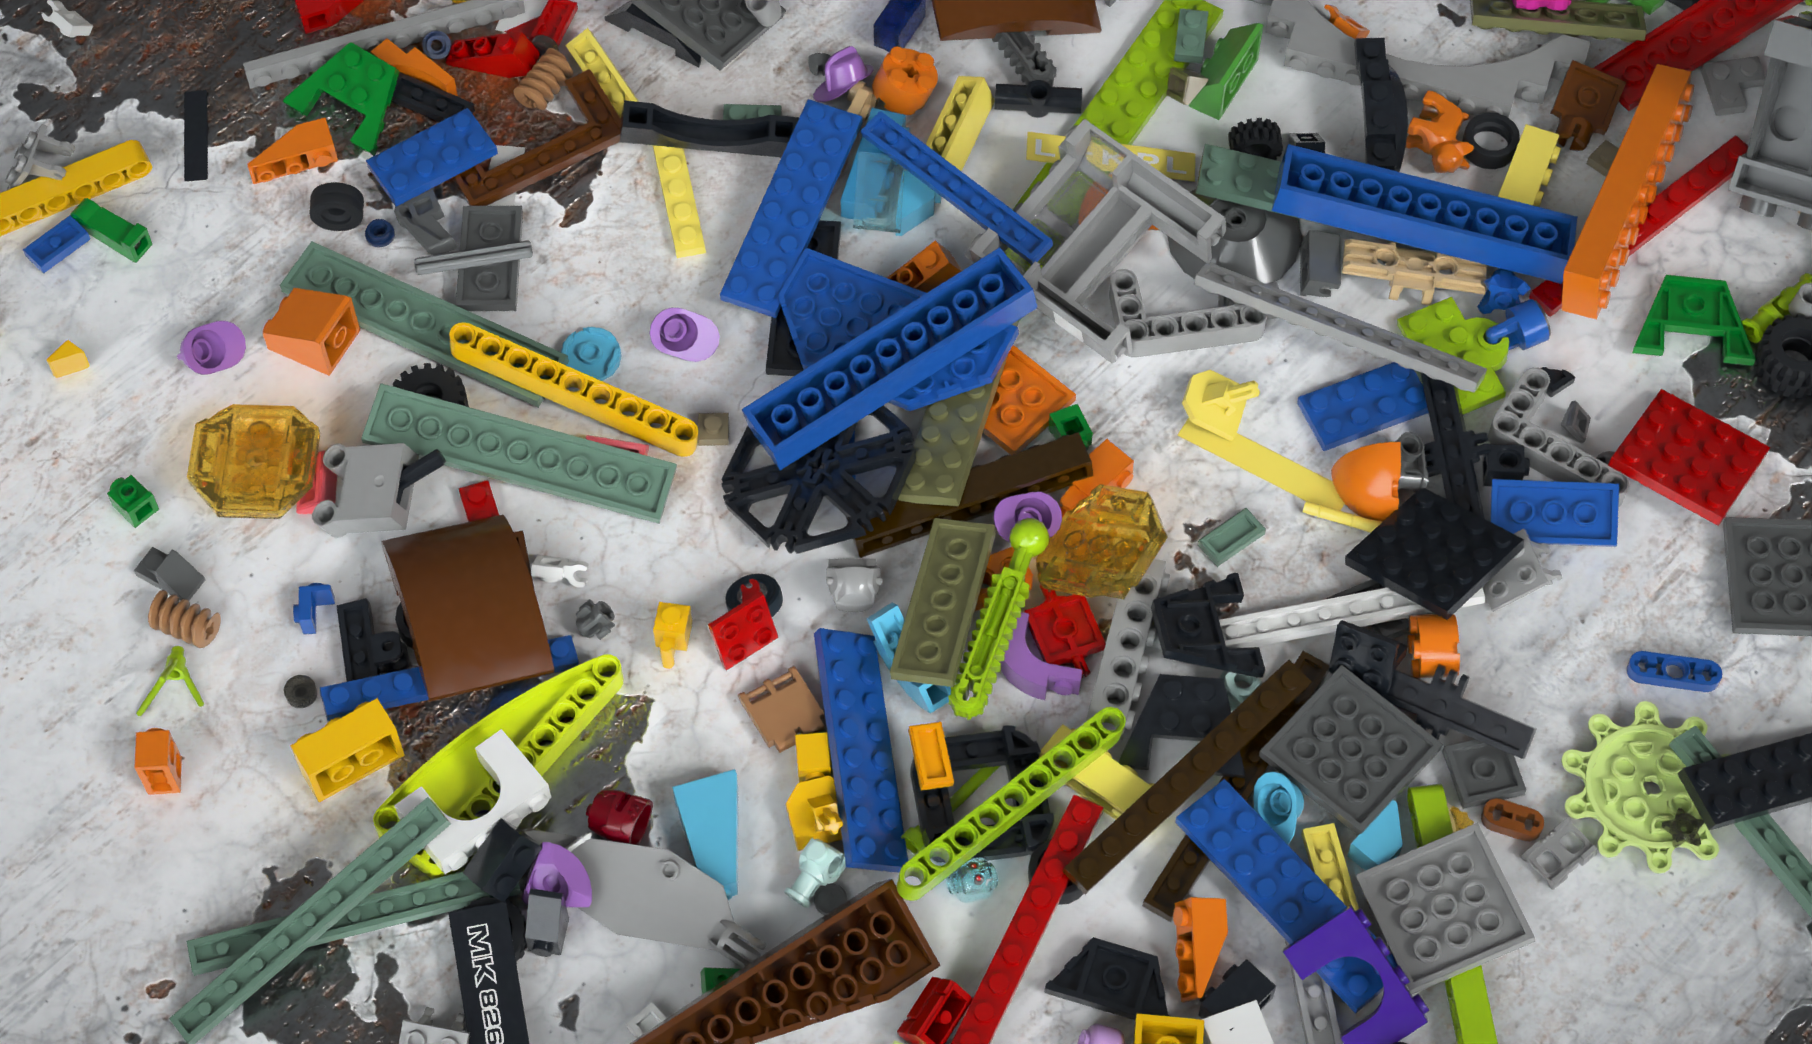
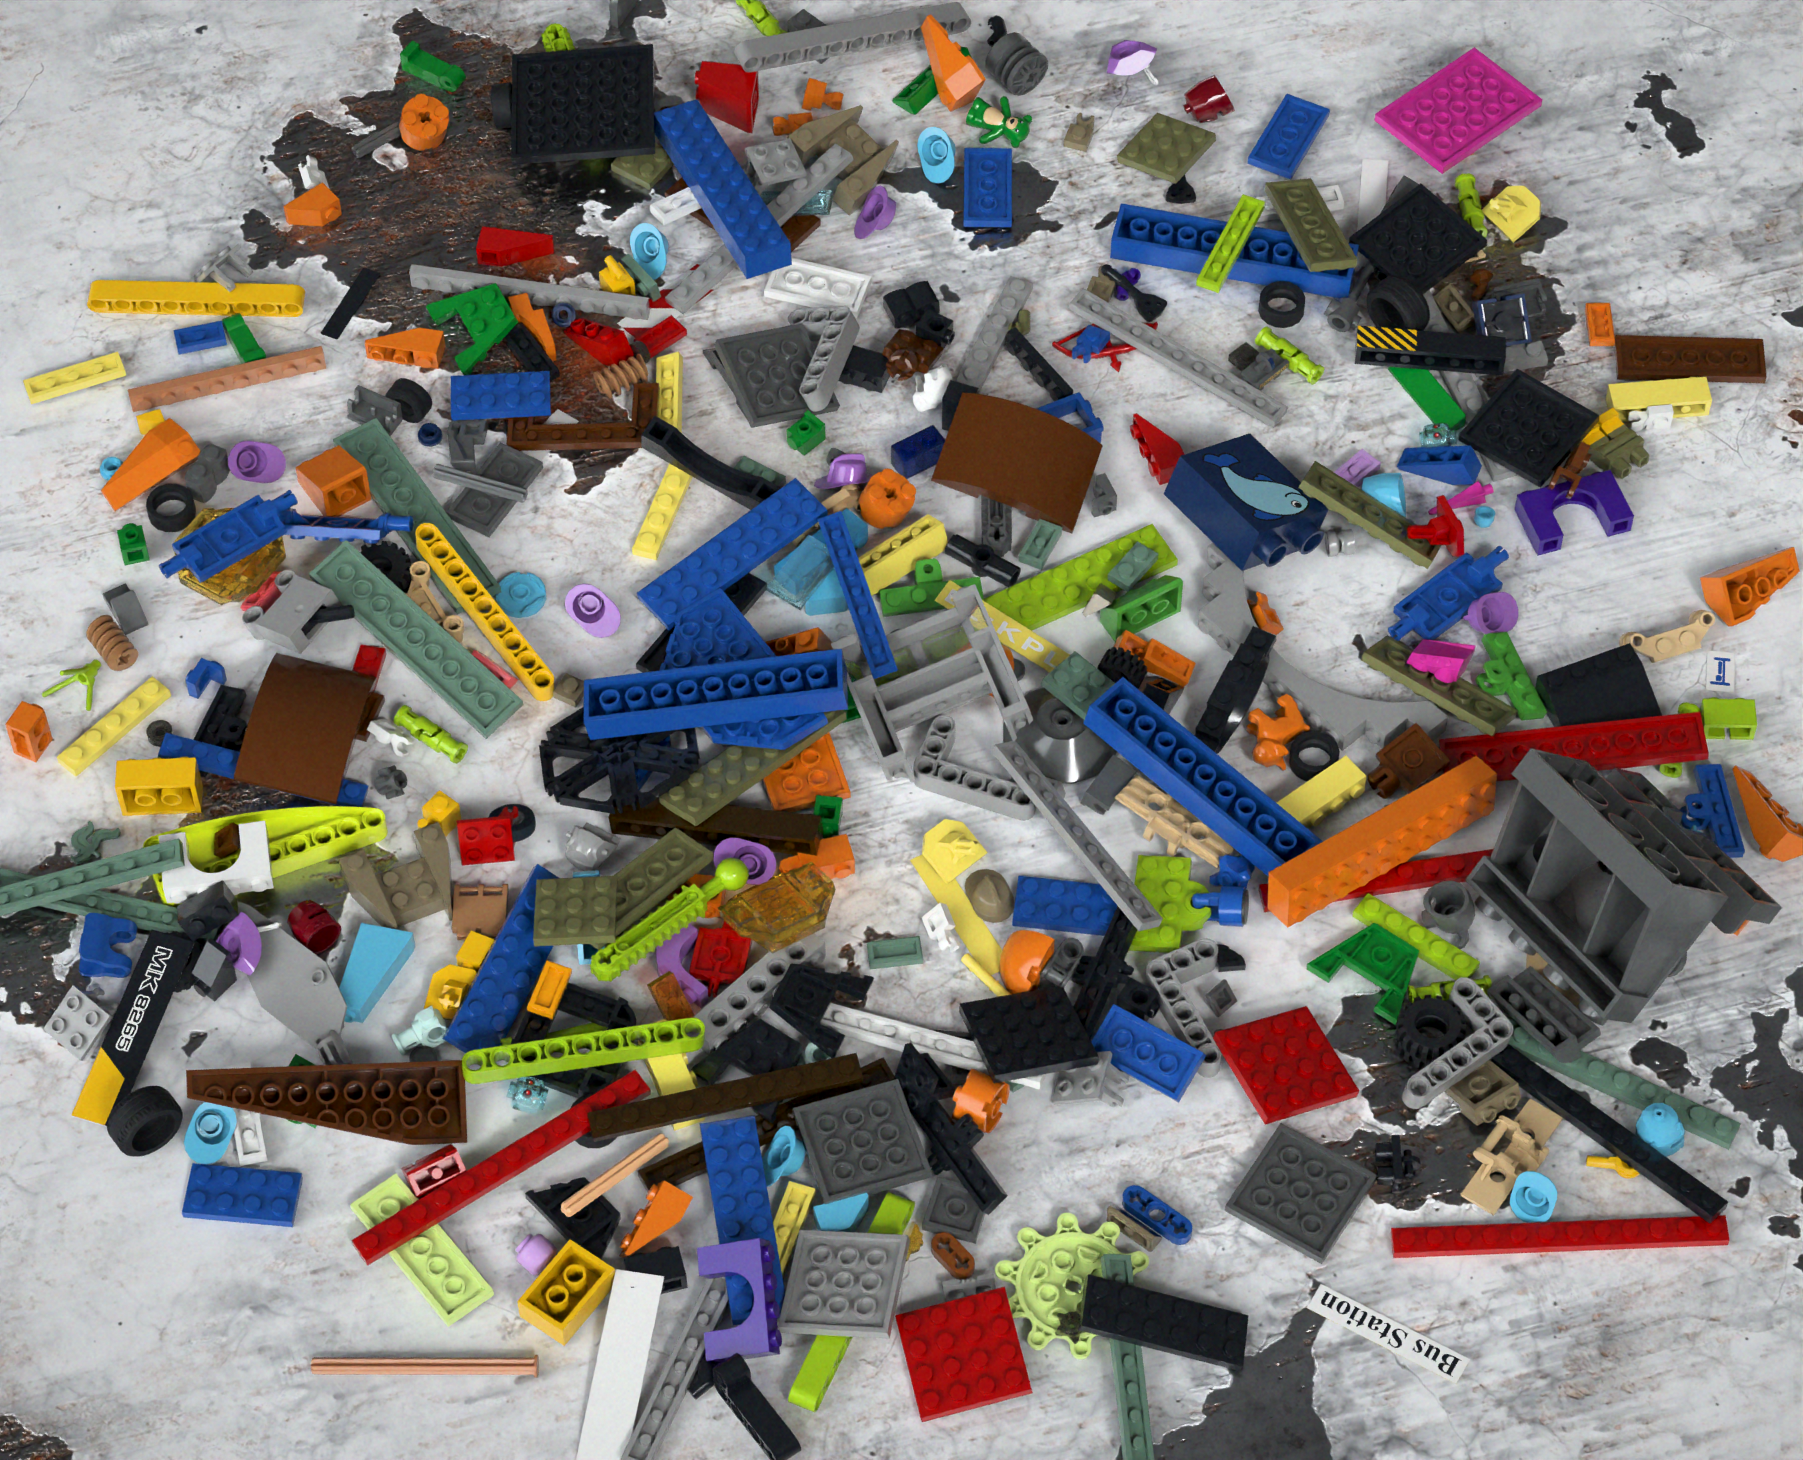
camera: 30 degrees right, 5 degrees down
none -> light yellow plate [57,676,171,776]
none -> sand green piece [70,821,121,864]
none -> blue piece [79,913,137,978]
none -> medium azure plate [100,457,123,480]
none -> orange wedge [101,418,201,511]
none -> nougat plate [128,346,326,412]
none -> black tyre [146,484,196,532]
none -> blue plate [159,490,298,583]
none -> dark grey brick [185,444,230,503]
none -> reddish brown plate [214,823,240,859]
none -> blue plate [279,508,413,543]
none -> orange slope [284,182,342,227]
none -> dark tan wedge [339,822,453,930]
none -> dark grey hinge [347,385,403,436]
none -> lime piece [394,705,468,764]
none -> tan plate [405,561,464,643]
none -> olive plate [533,876,618,946]
none -> light nougat axle [560,1133,669,1217]
none -> clear orange plate [647,971,695,1021]
none -> green brick [787,410,826,456]
none -> bright green plate [879,558,984,617]
none -> red plate [895,1287,1033,1422]
none -> white plate [922,903,960,953]
none -> dark tan piece [965,869,1015,923]
none -> sand green plate [1018,519,1063,570]
none -> dark tan slope [1107,1205,1162,1252]
none -> orange slope [1114,630,1196,687]
none -> lime plate [1352,893,1480,980]
none -> dark grey piece [1421,880,1475,949]

